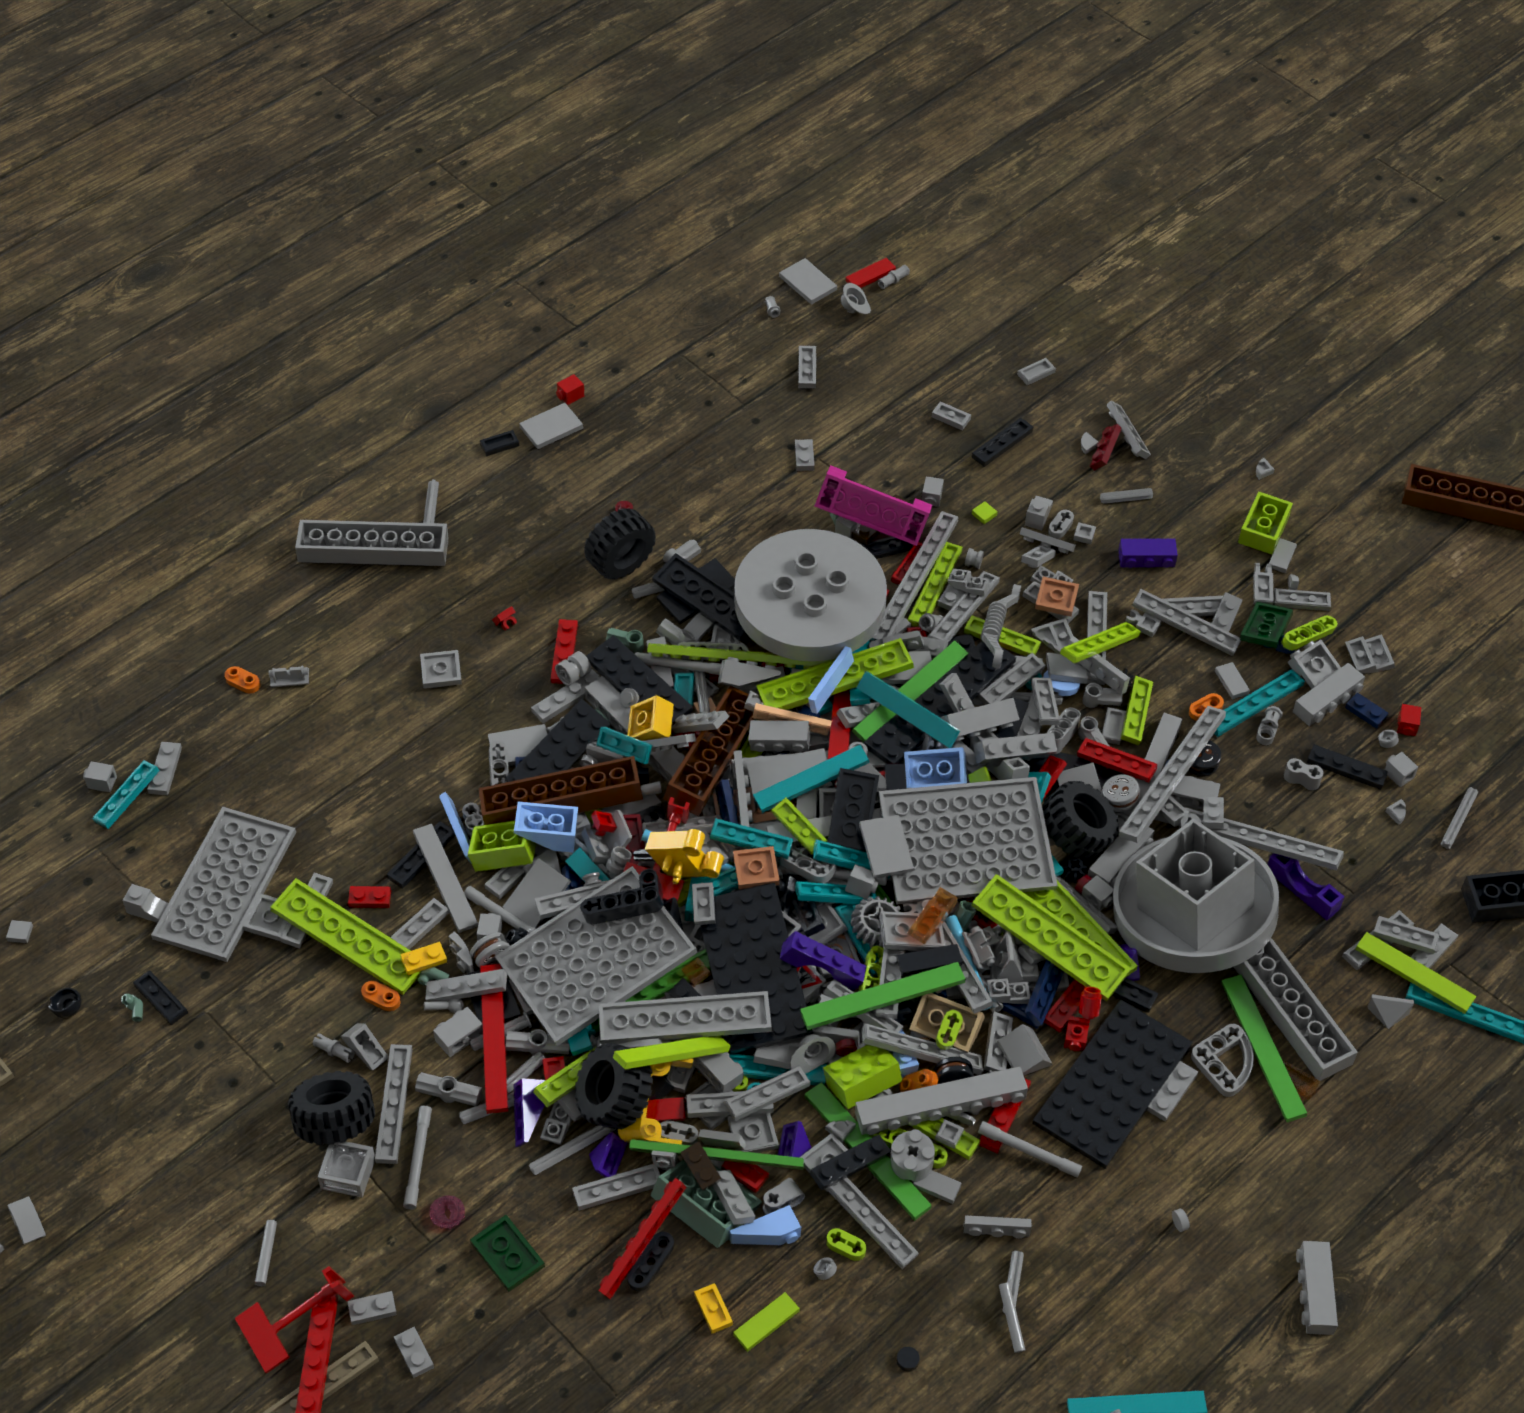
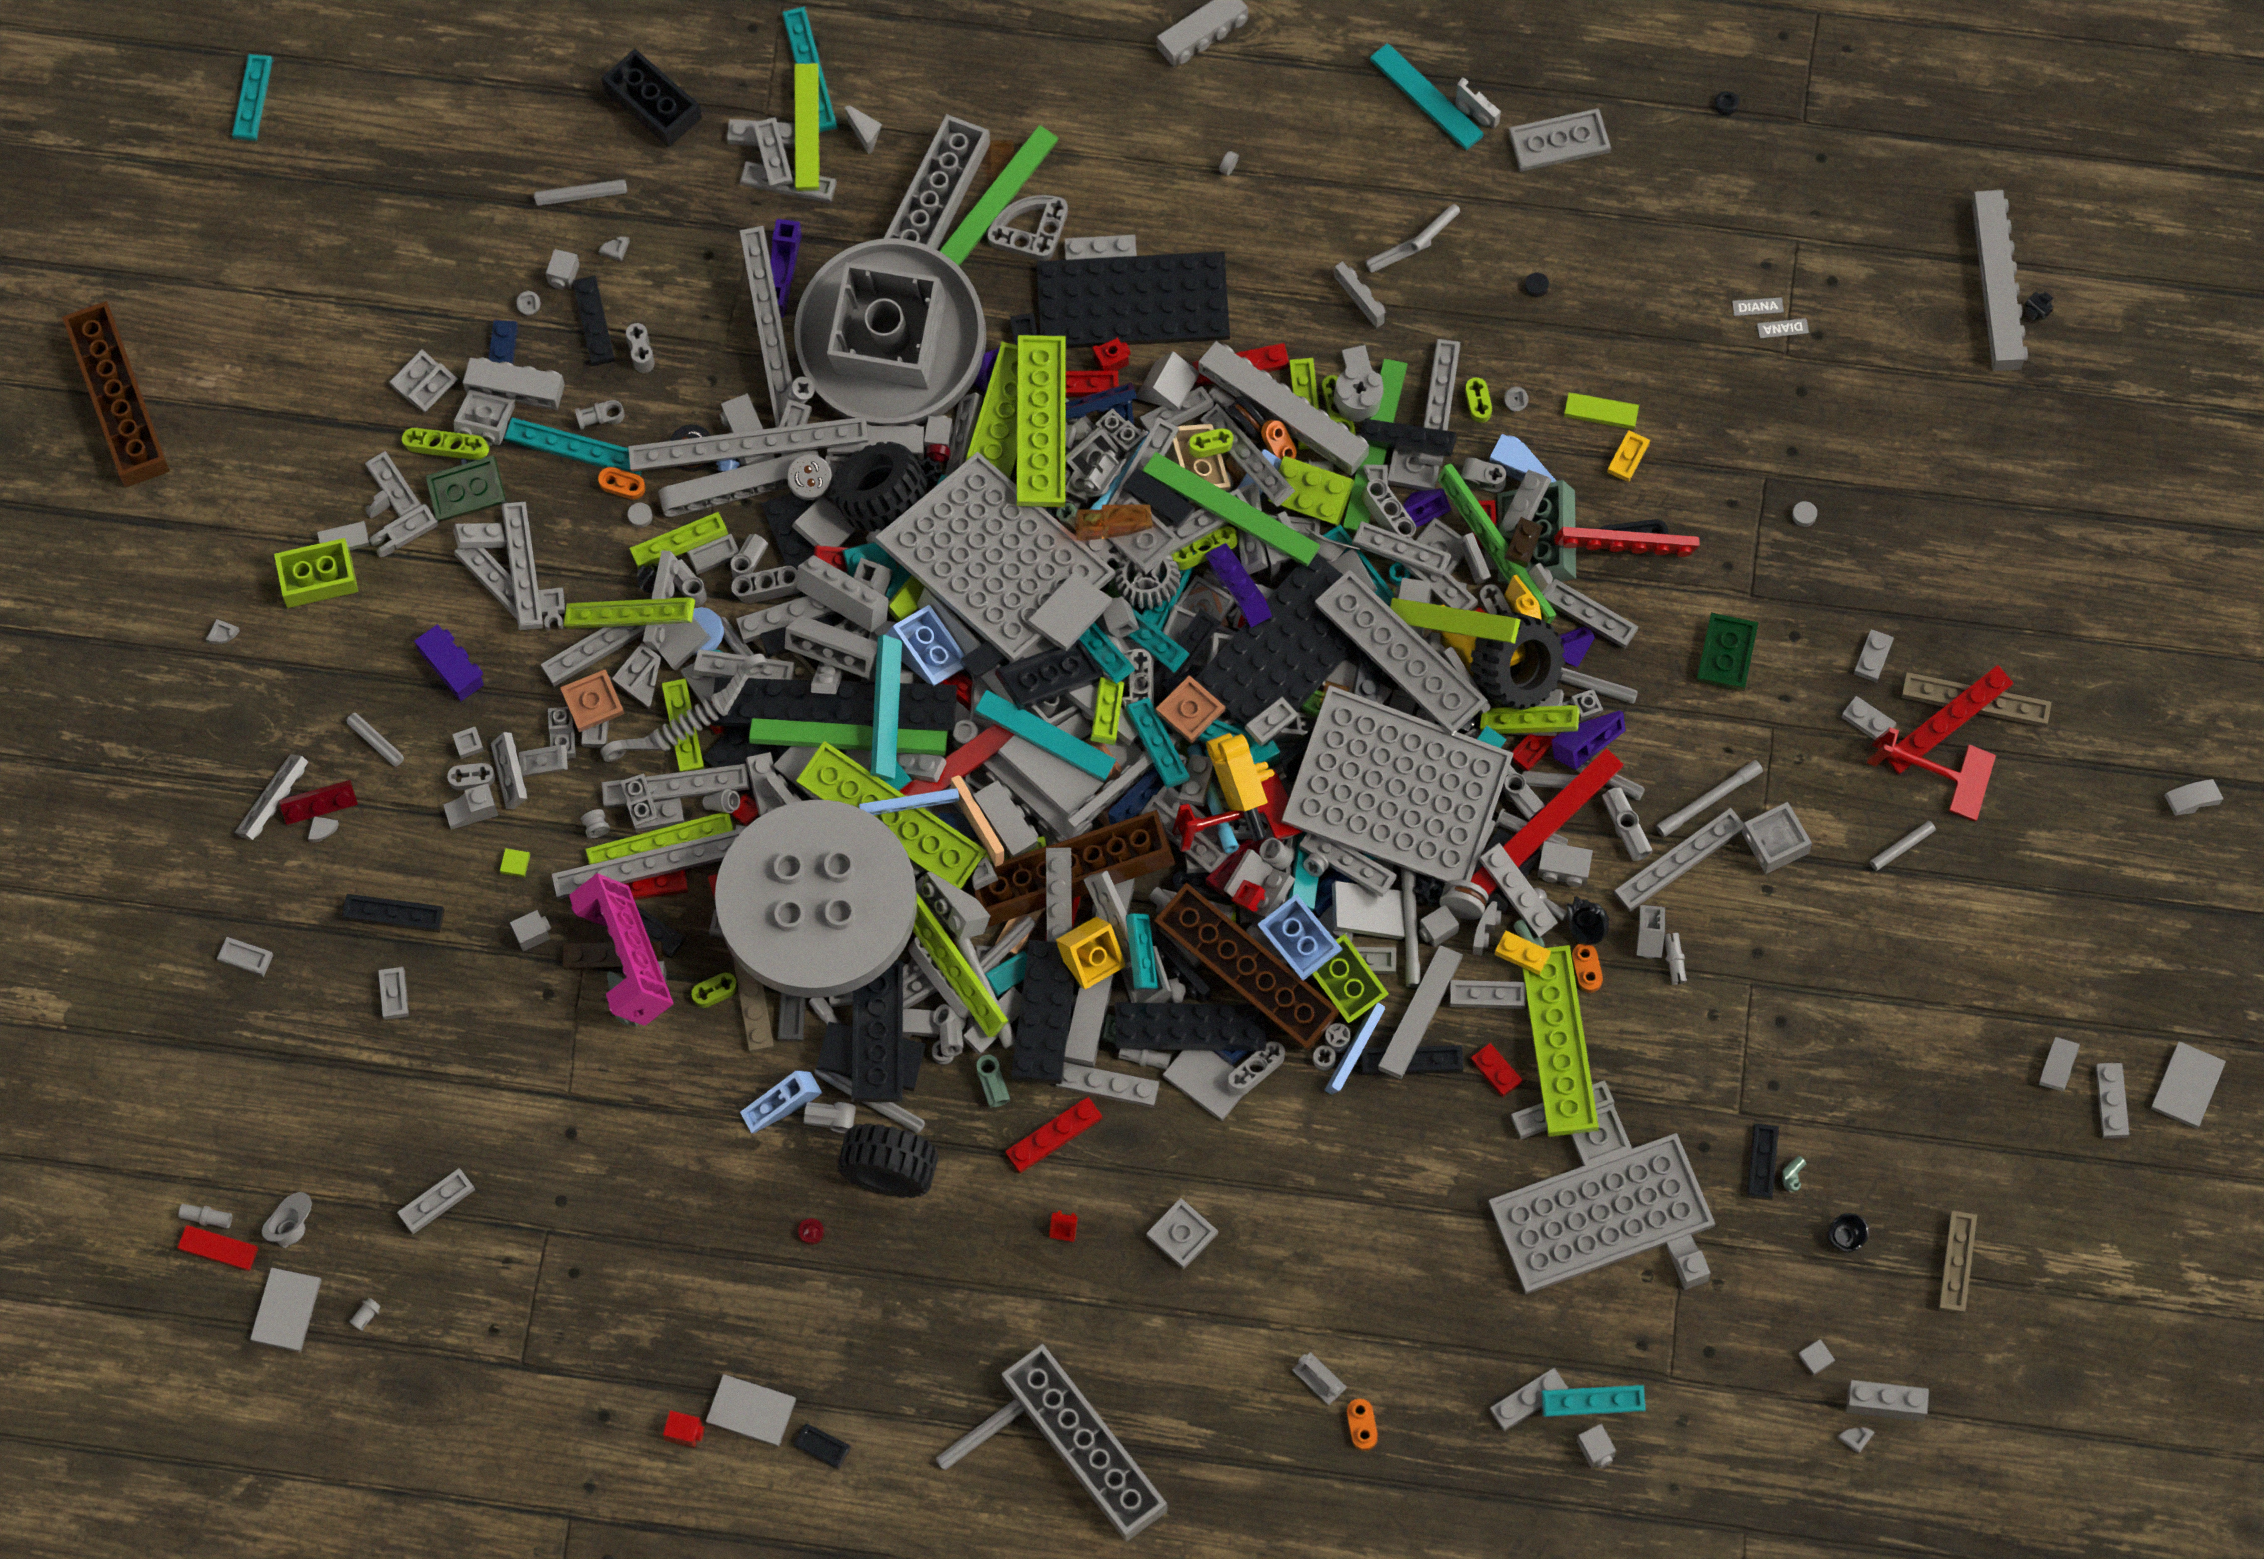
camera: 125 degrees left, 15 degrees up
black tyre [288,1071,375,1145] -> none
clear pink gear [429,1195,465,1229] -> none
light grey wheel [555,651,592,686] -> none
black beam [580,869,663,925] -> none
light grey plate [620,688,639,708] -> none
light grey plate [795,439,814,471] -> none
dark red tile [835,1039,857,1057] -> none
light grey tile [935,1119,964,1149] -> none
light grey piece [977,1121,1082,1178] -> none
light grey tile [1031,678,1060,725] -> none
red plate [1077,738,1157,783] -> none
red brick [1078,986,1102,1019] -> none
light grey plate [1203,797,1224,829] -> none
light grey tile [1215,662,1250,699] -> none
red brick [1397,704,1421,736] -> none
none -> light grey tile [628,503,653,528]
none -> light blue slope [740,1071,822,1133]
none -> light grey beam [1361,479,1416,538]
none -> black hair [1567,896,1610,946]
none -> light grey tile [1792,501,1817,527]

